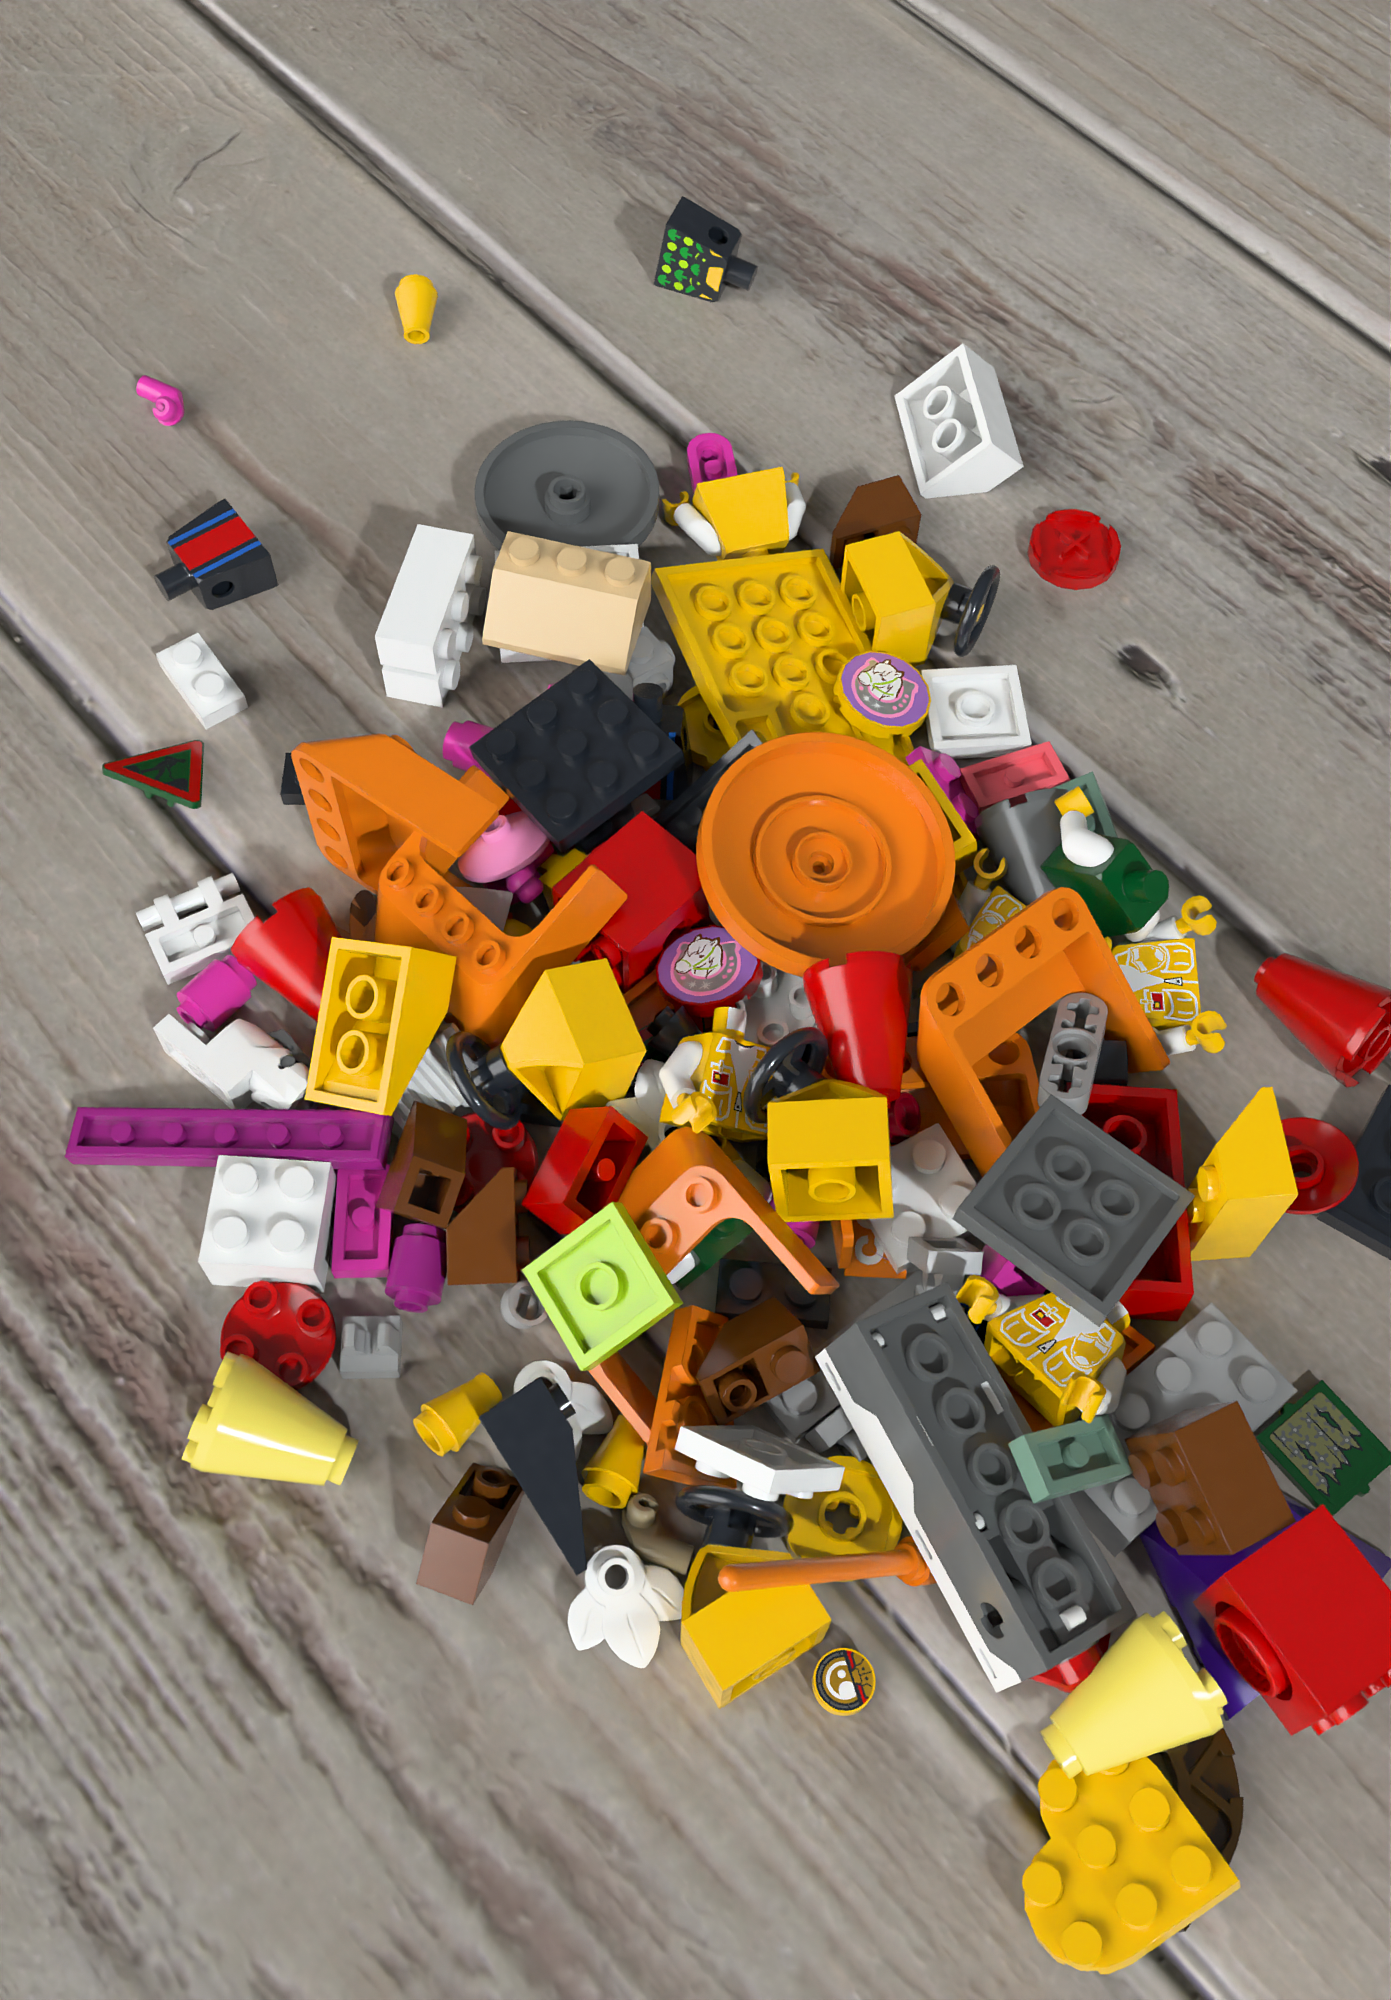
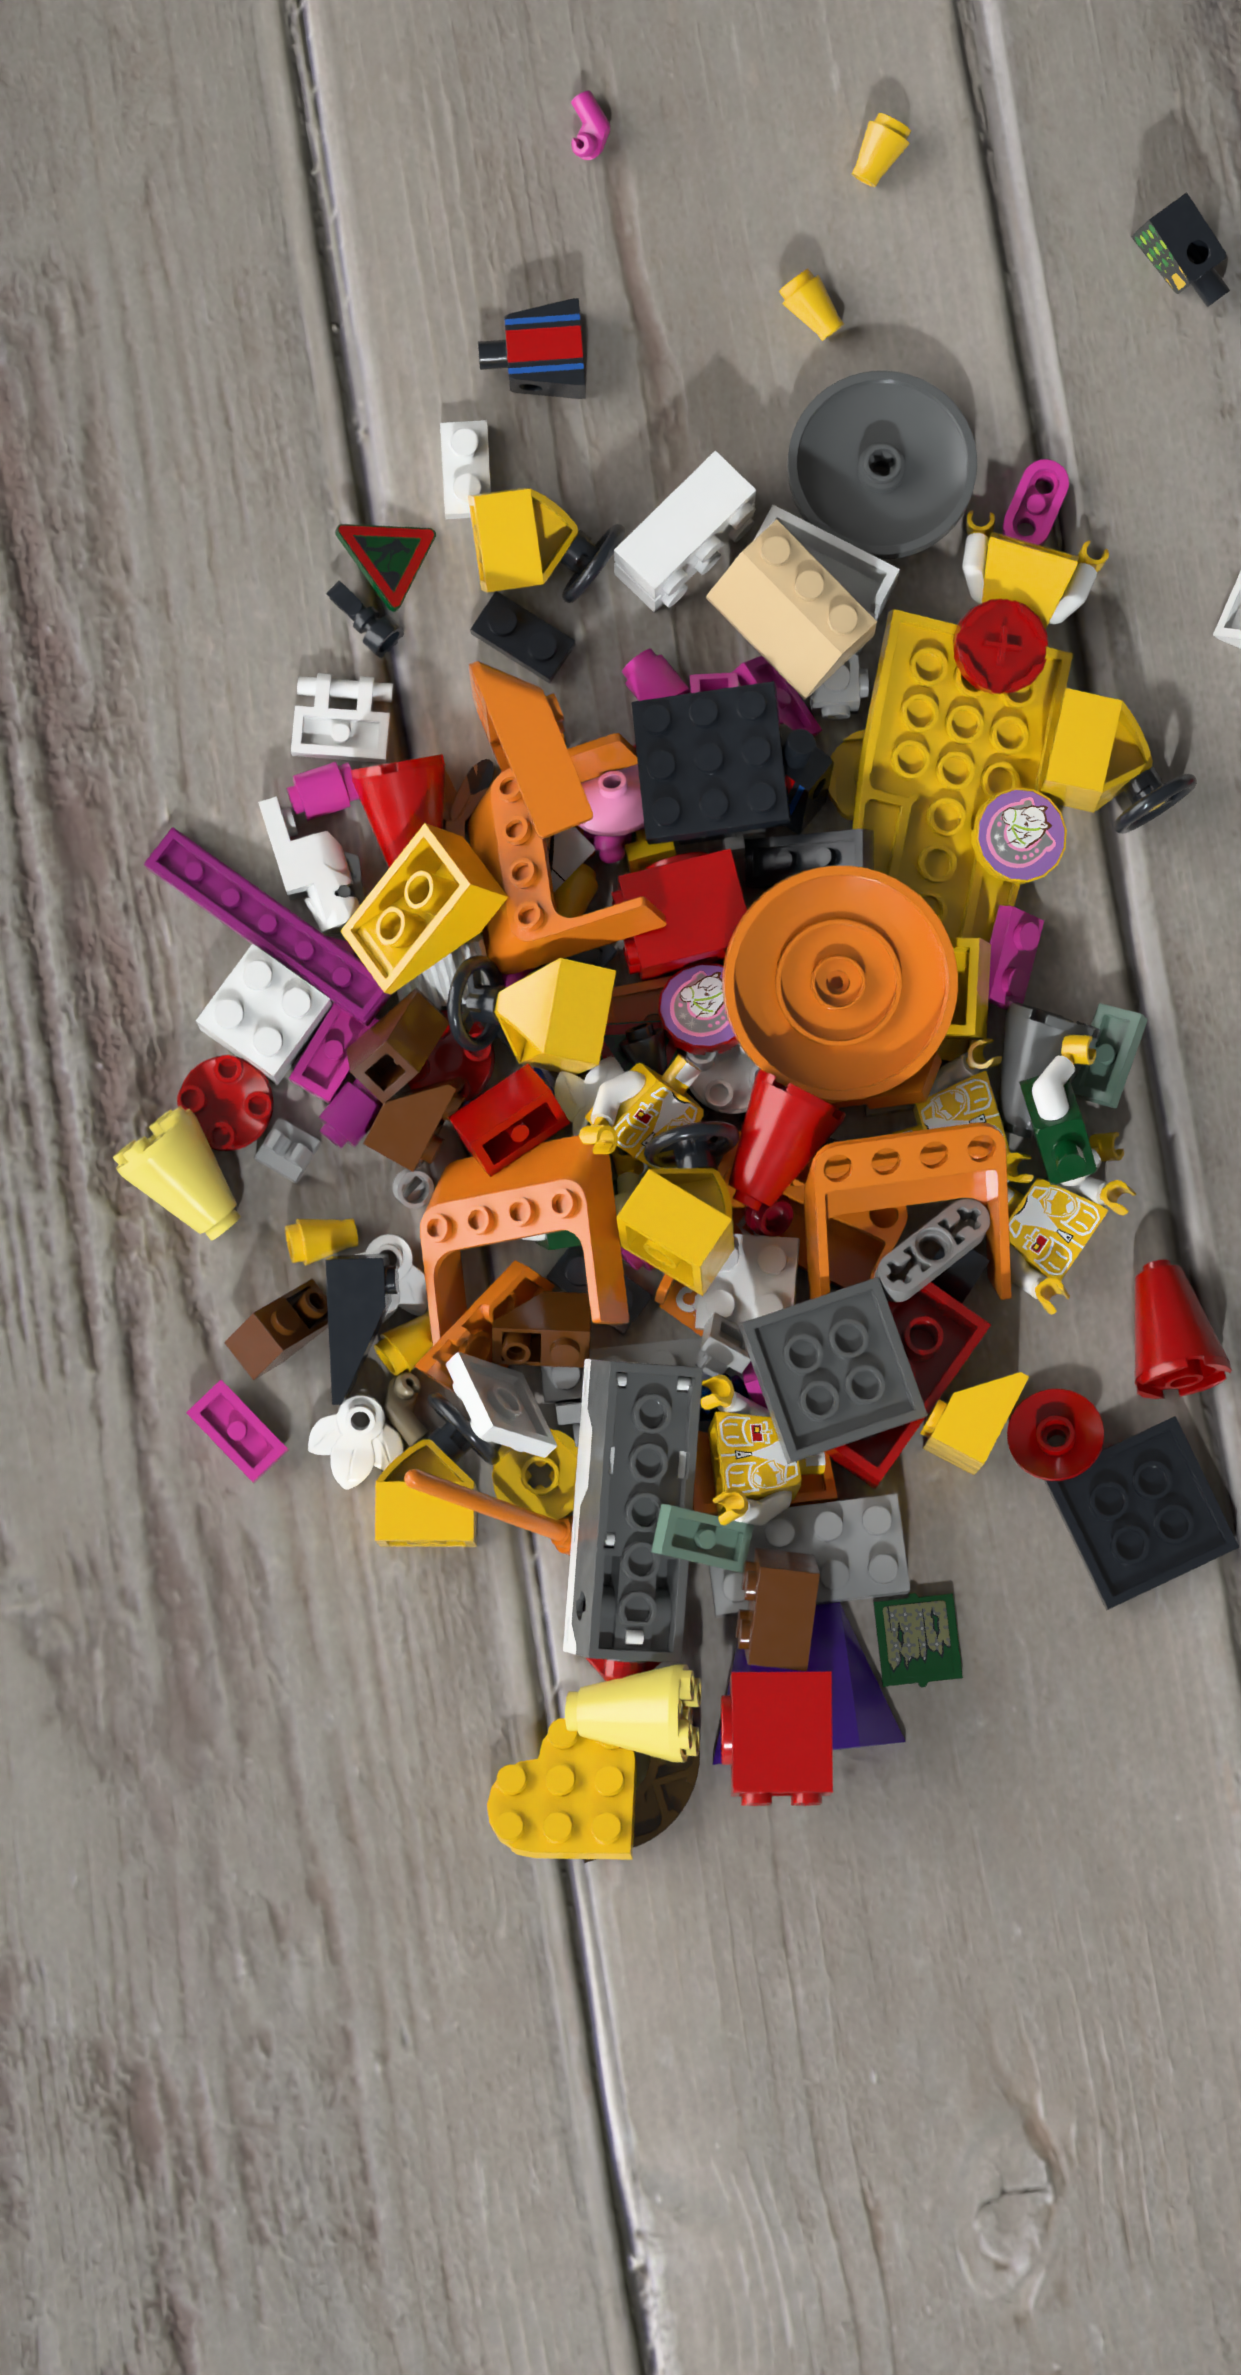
camera: 35 degrees right, 20 degrees up
plate [522,1202,683,1371] -> none
tile [812,1648,876,1716] -> none
reddish brown slope [829,475,922,569] -> none
white plate [921,665,1032,759] -> none
coral plate [959,741,1070,814] -> none
none -> dark pink plate [186,1380,289,1483]
none -> black piece [326,580,404,658]
none -> yellow piece [468,488,625,603]
none -> yellow cone [779,268,844,341]
none -> red tile [953,599,1048,695]

